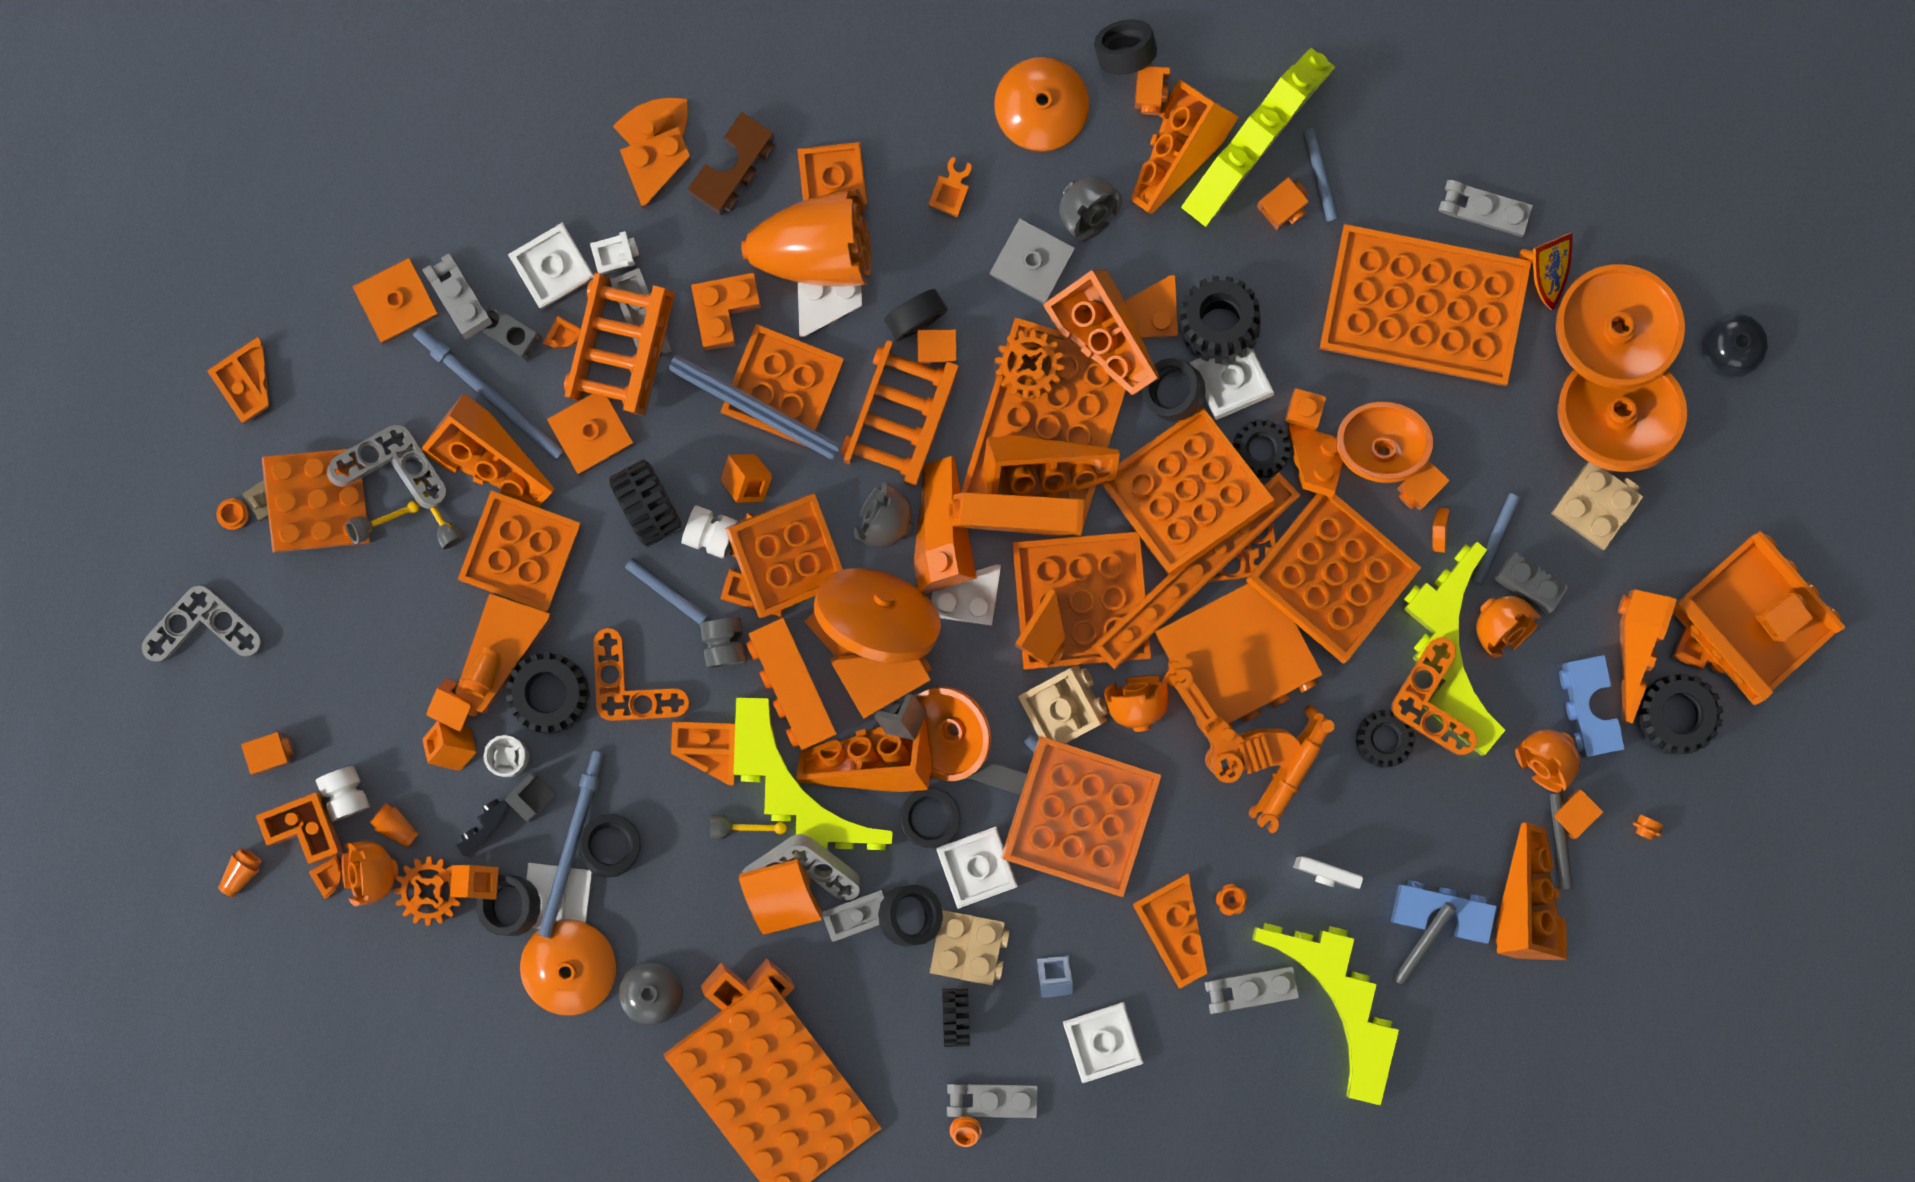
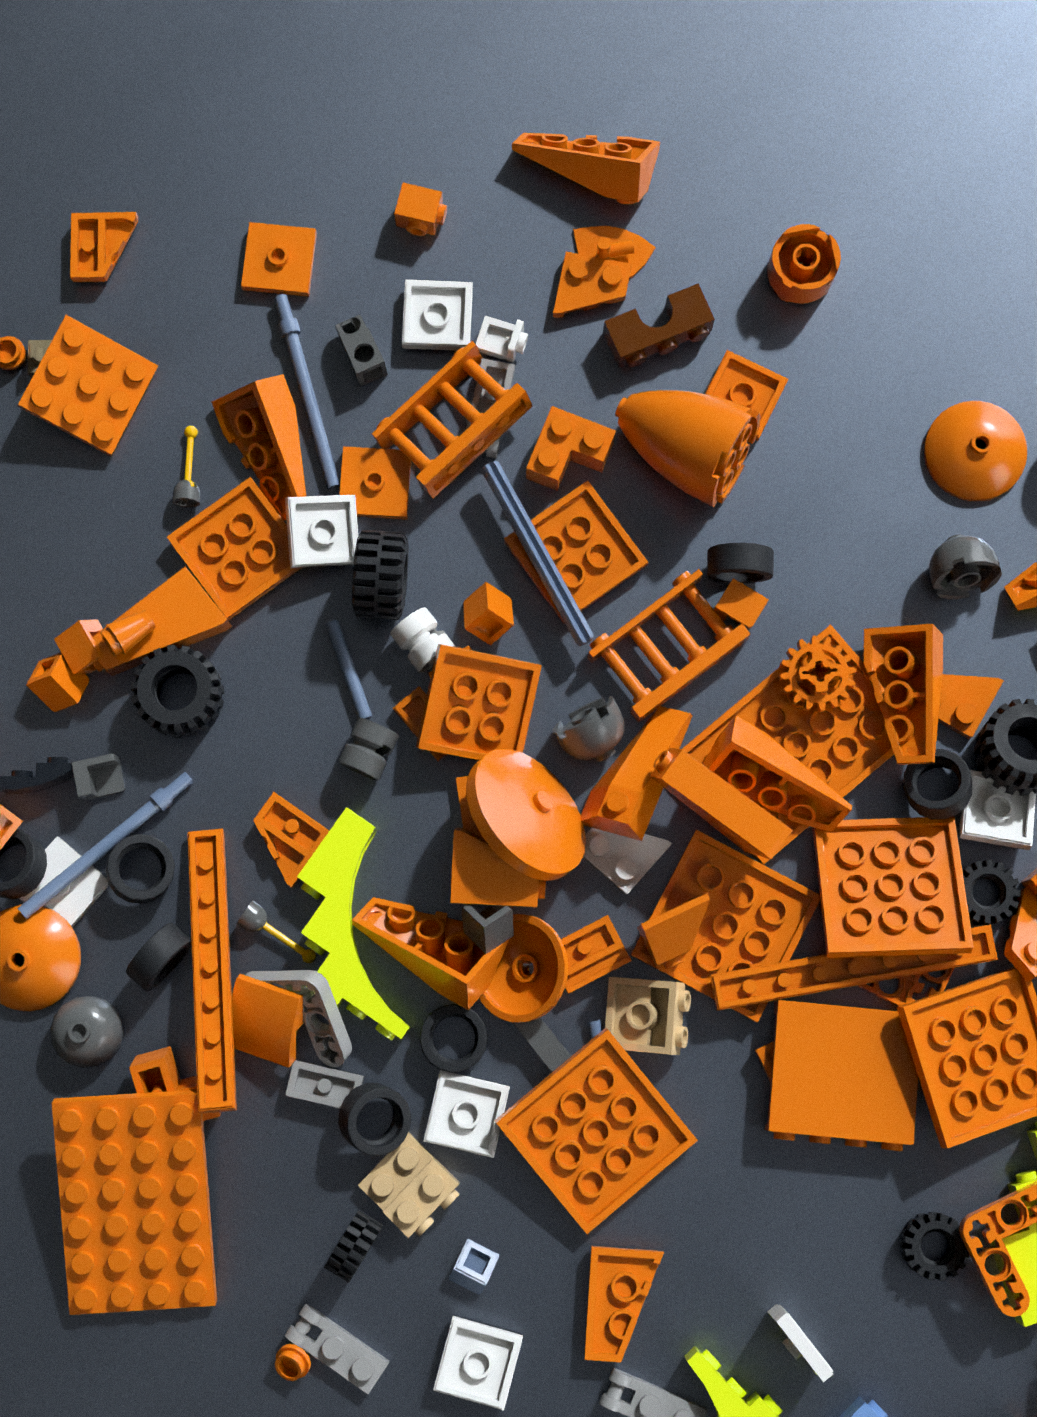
camera: 30 degrees right, 5 degrees down
light grey beam [327,425,446,509] -> none
hinge [345,501,419,544] -> none
light grey plate [422,253,492,340] -> none
white wheel [484,735,530,778] -> none
orange tile [542,316,581,349] -> none
orange beam [593,628,690,721] -> none
orange brick [746,618,837,751] -> none
white wing [798,282,862,338] -> none
orange plate [928,157,972,218] -> none
light grey plate [989,218,1075,304] -> none
orange cylinder [1104,675,1169,732] -> none
orange piece [1167,660,1334,833] -> none
orange plate [1216,884,1247,916] -> none
none -> black tyre [126,922,192,992]
none -> orange tile [188,828,237,1114]
none -> white plate [285,495,358,568]
none -> orange brick [394,182,447,236]
none -> orange wedge [512,133,660,204]
none -> orange plate [561,915,632,994]
none -> orange brick [767,224,841,304]

